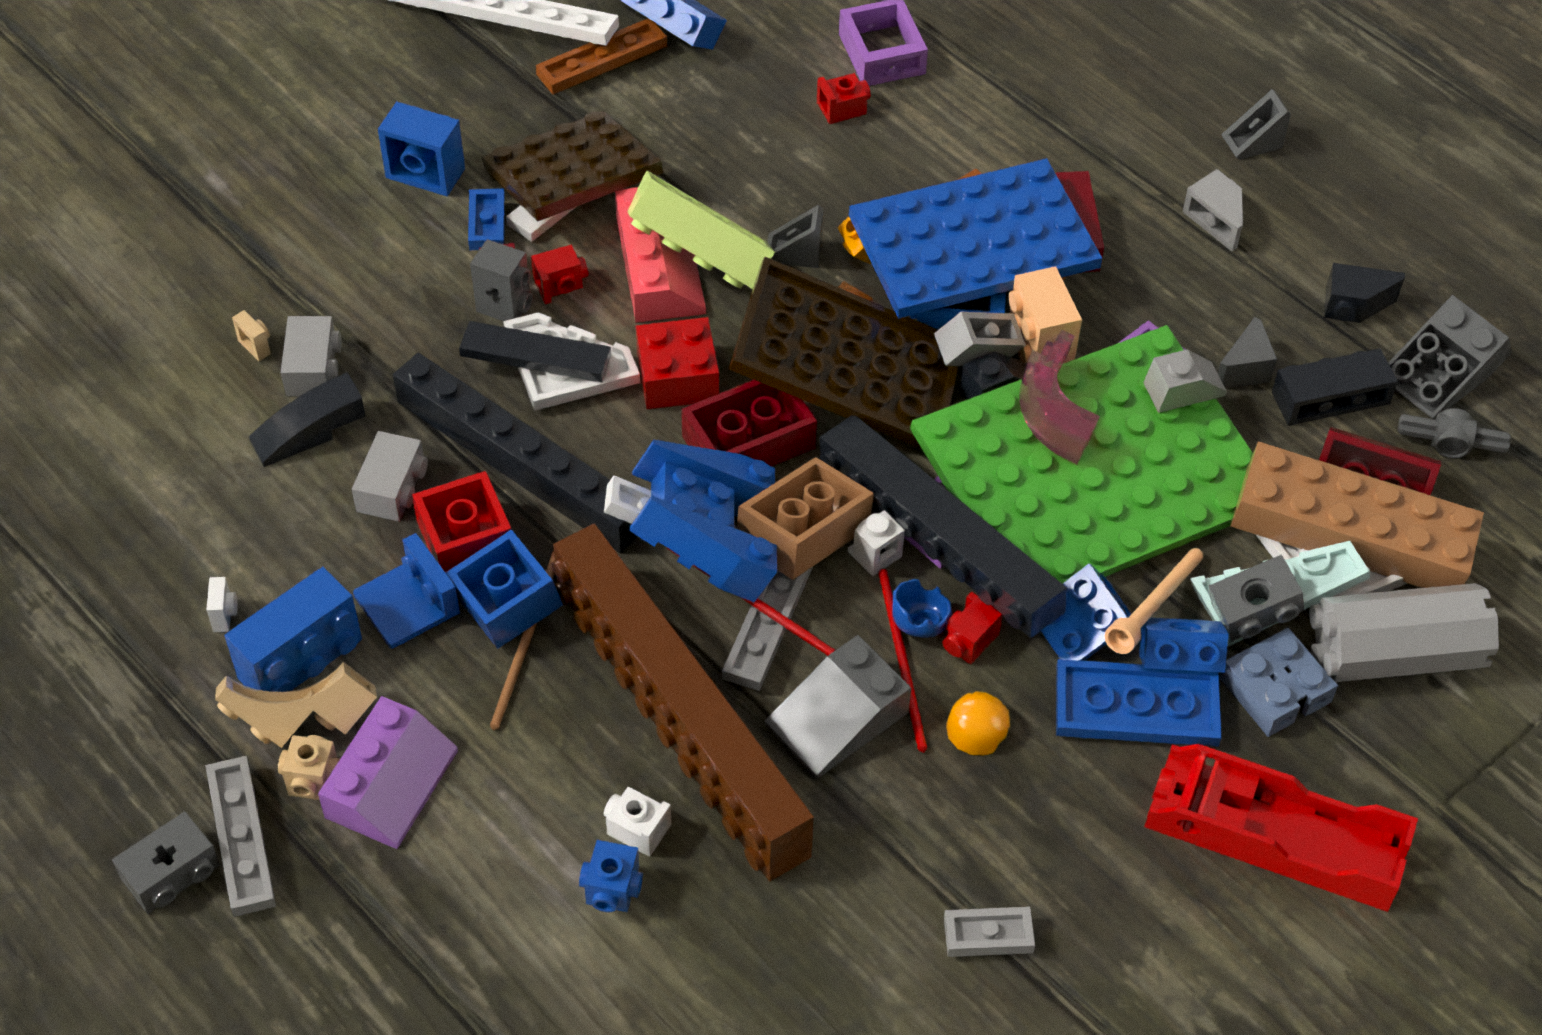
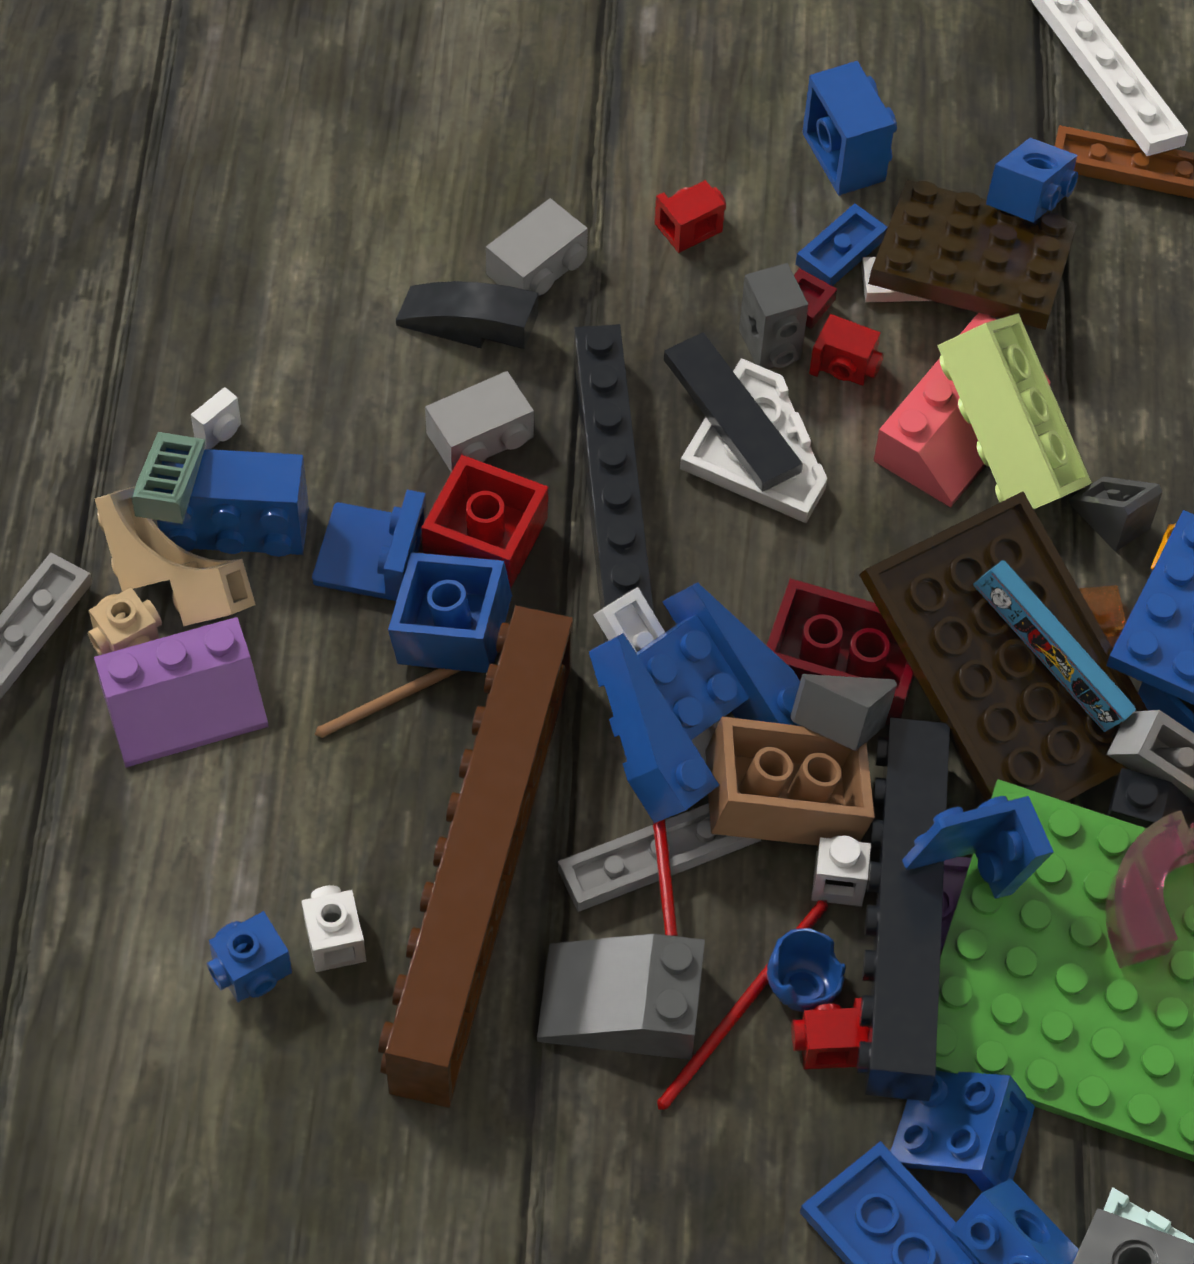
camera: 45 degrees right, 5 degrees up
tan plate [232,310,271,361] -> none
red brick [636,317,719,409] -> none
light orange hair [946,691,1011,755] -> none
light nougat piece [1105,548,1203,654] -> none
none -> sand green slope [132,432,206,524]
none -> red brick [654,180,726,253]
none -> dark grey slope [790,674,897,751]
none -> blue bracket [902,796,1054,899]
none -> dark azure tile [973,560,1136,732]
none -> blue brick [986,138,1078,223]

